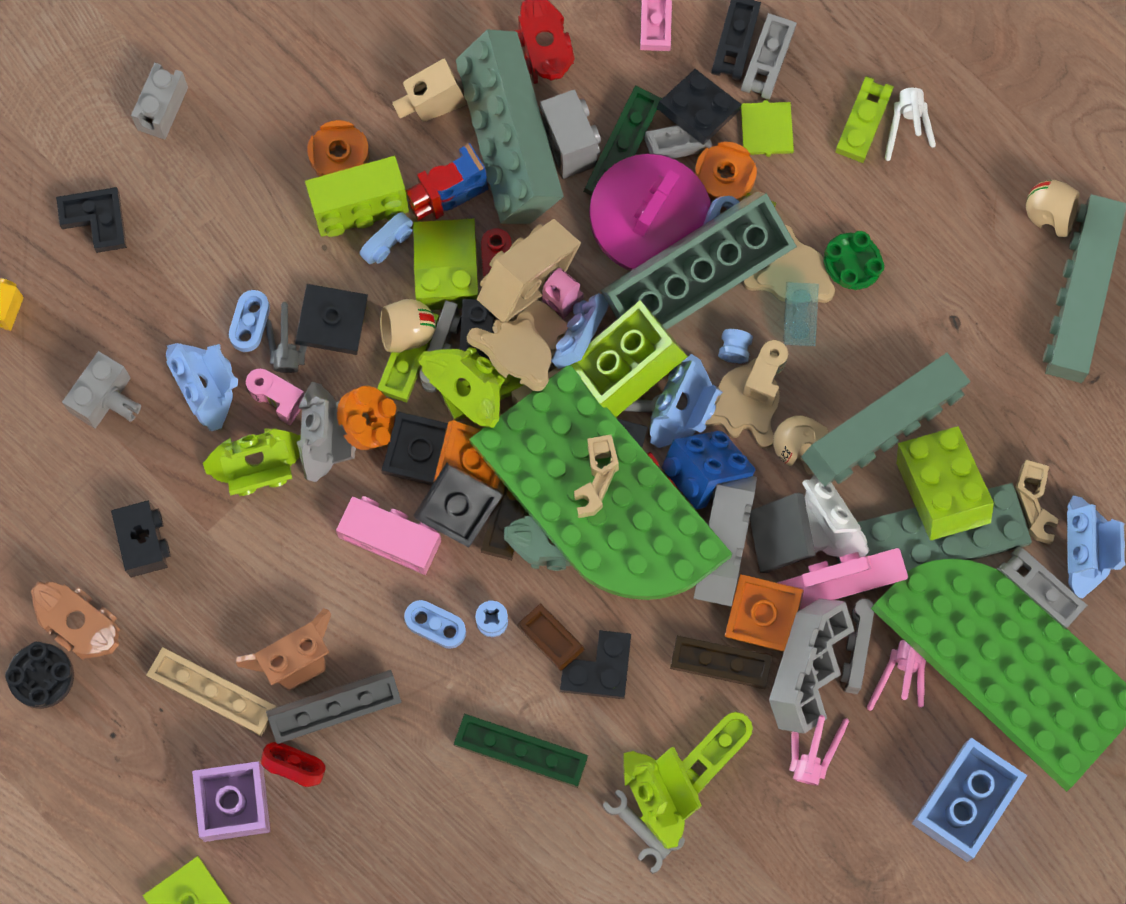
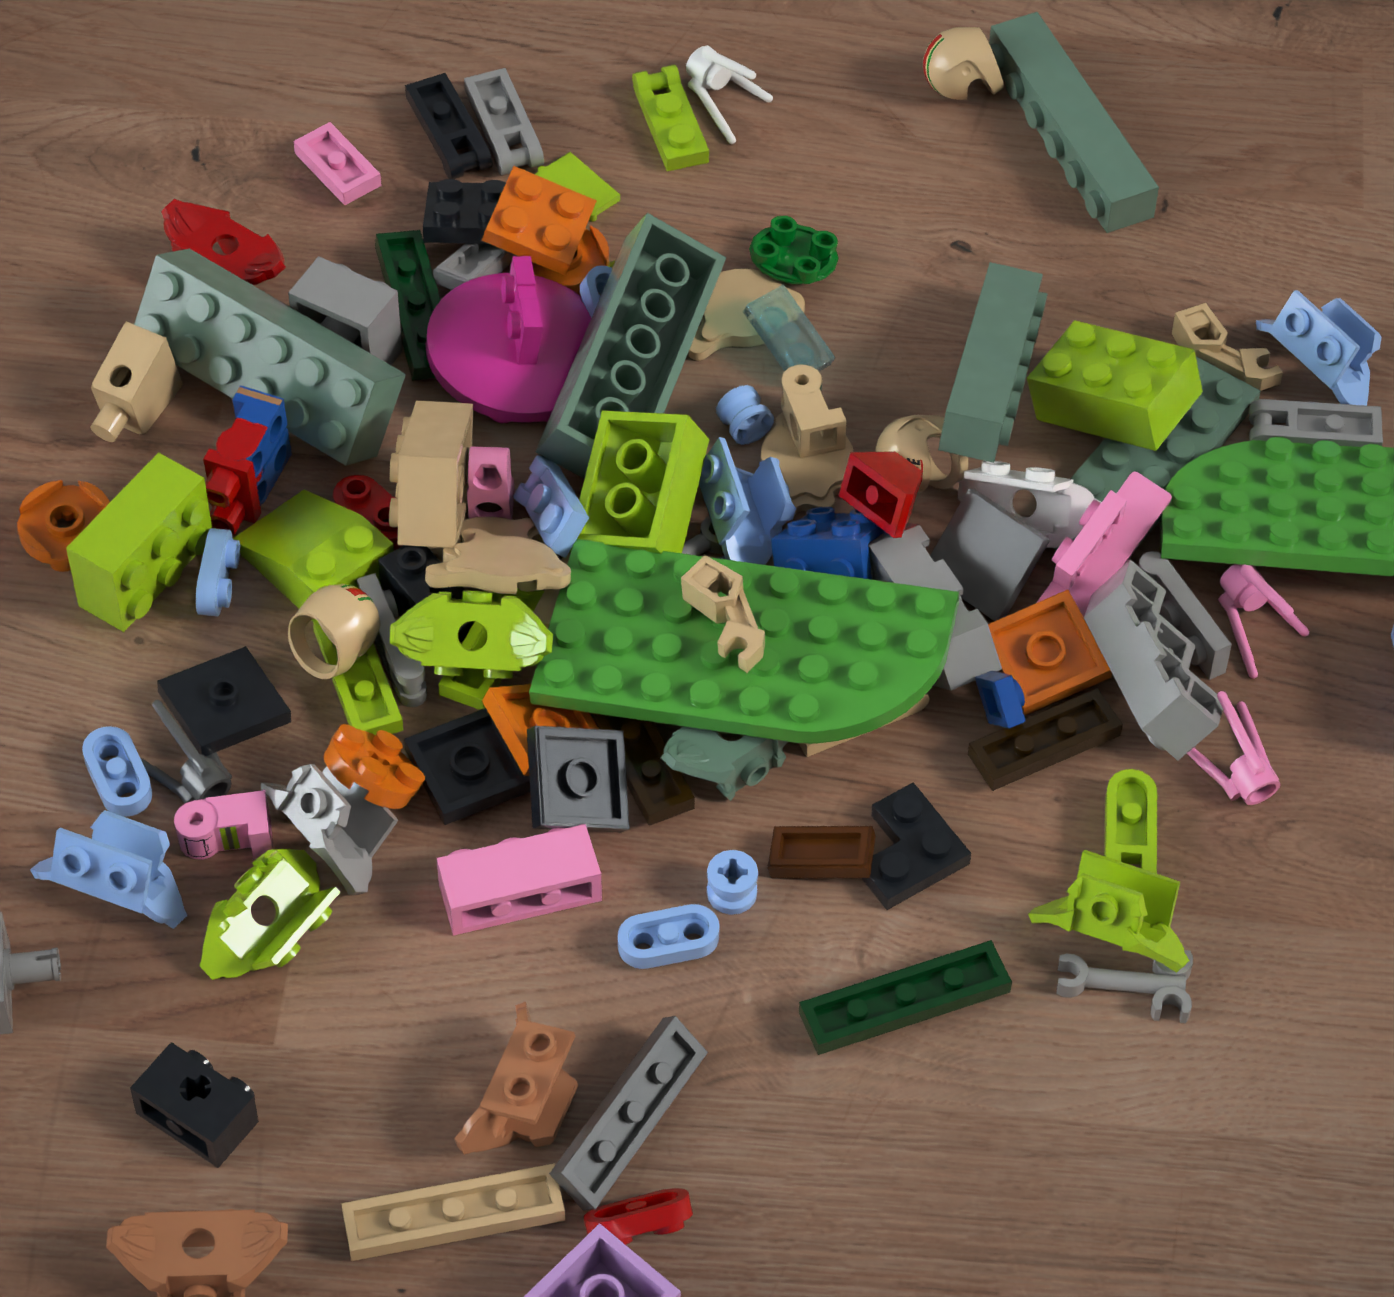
camera: 40 degrees left, 20 degrees down
none -> orange plate [482,166,597,276]
none -> red slope [838,451,923,538]
none -> blue plate [975,671,1026,728]

